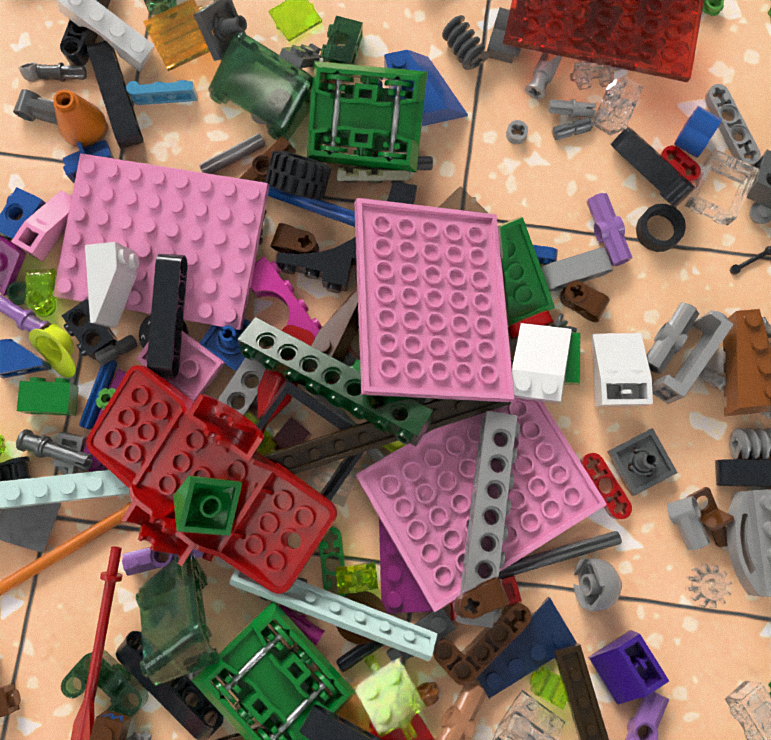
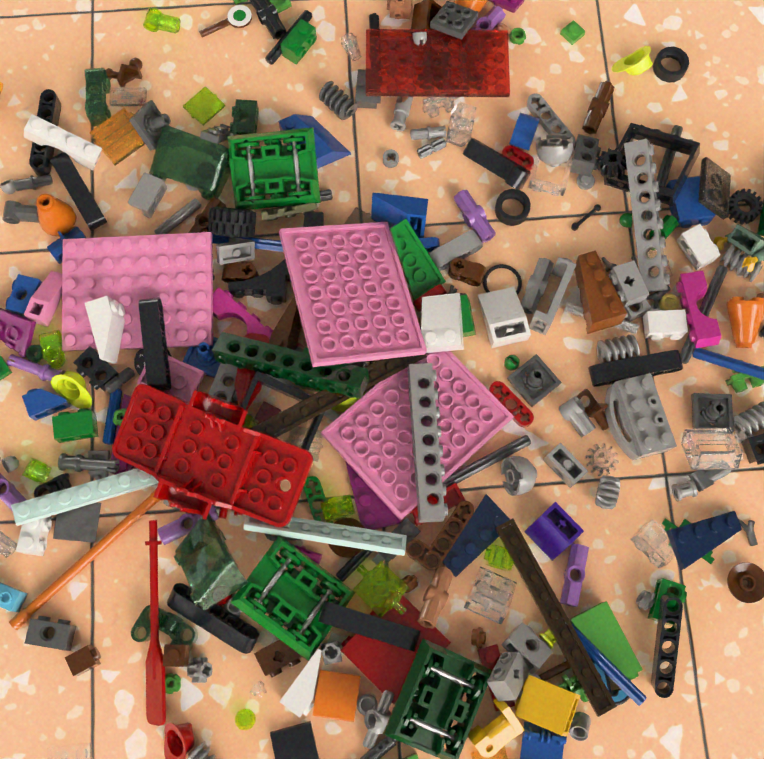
camera: 10 degrees left, 5 degrees down
dark azure plate [126,80,198,105] -> none
green slope [174,475,242,536] -> none
reddish brown piece [454,576,510,619] -> none
none -> light grey panel [128,172,167,219]
none -> light grey slope [216,237,255,265]
none -> blue slope [371,192,428,238]
none -> black tyre [483,264,522,295]
none -> green hinge [504,355,520,371]
none -> light grey cylinder [536,134,573,167]
none -> light grey brick [543,442,589,488]
none -> light grey gear [595,475,621,510]

